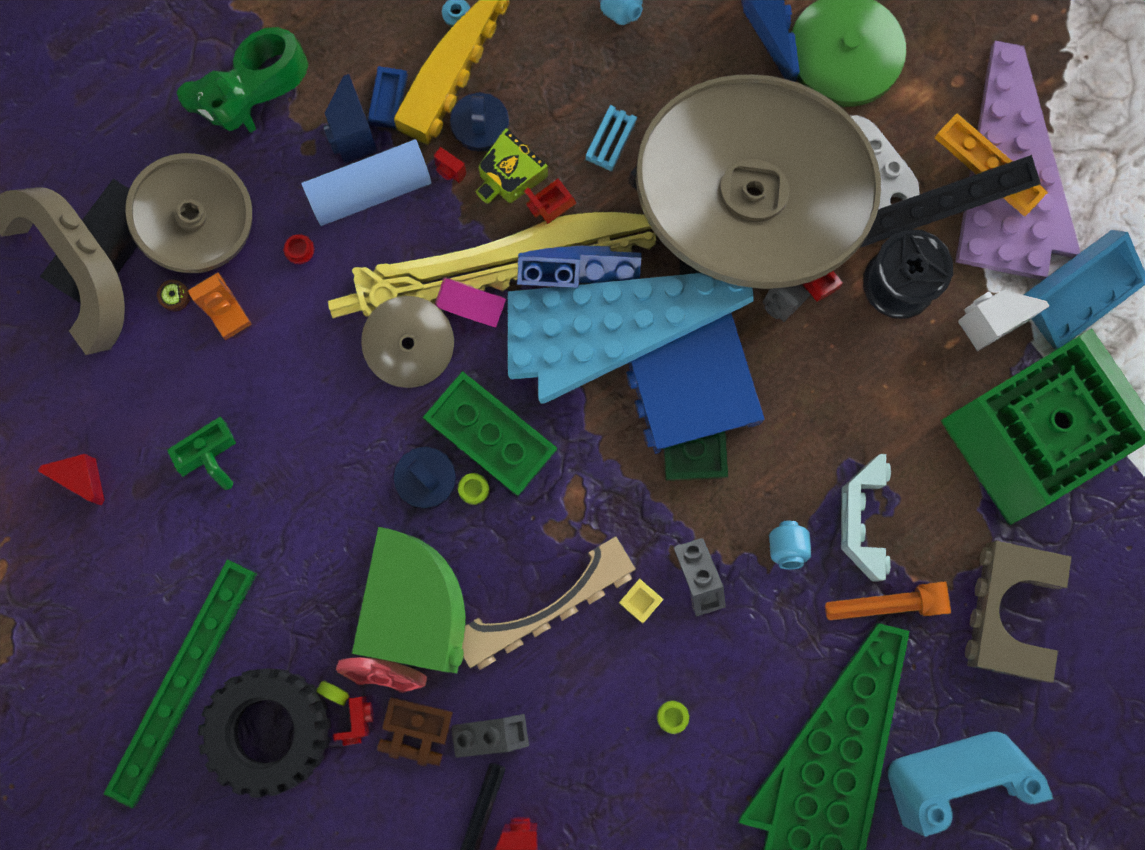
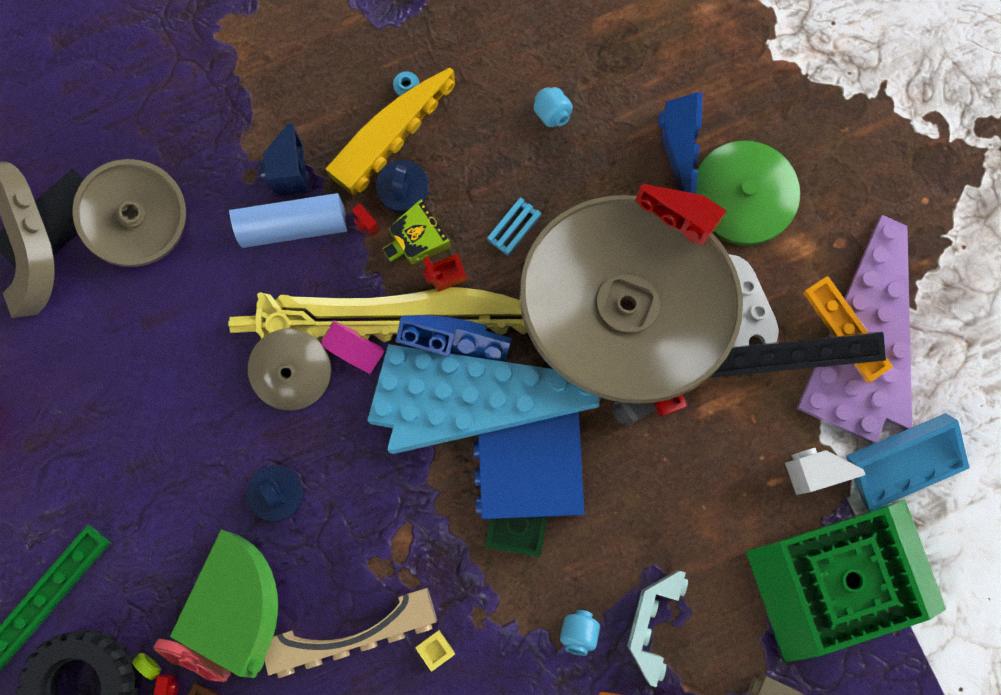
camera: 20 degrees right, 0 degrees up
tile [157,280,190,312] -> none
green plate [167,416,236,490] -> none
green animal [177,27,308,133] -> none
orange bracket [188,272,252,340] -> none
red plate [283,234,314,264] -> none
blue tile [367,66,408,129] -> none
green plate [423,371,557,497] -> none
lime tile [458,473,489,505] -> none
dark grey bracket [674,538,726,617] -> none
black piece [863,229,953,319] -> none
none -> red slope [635,184,727,247]

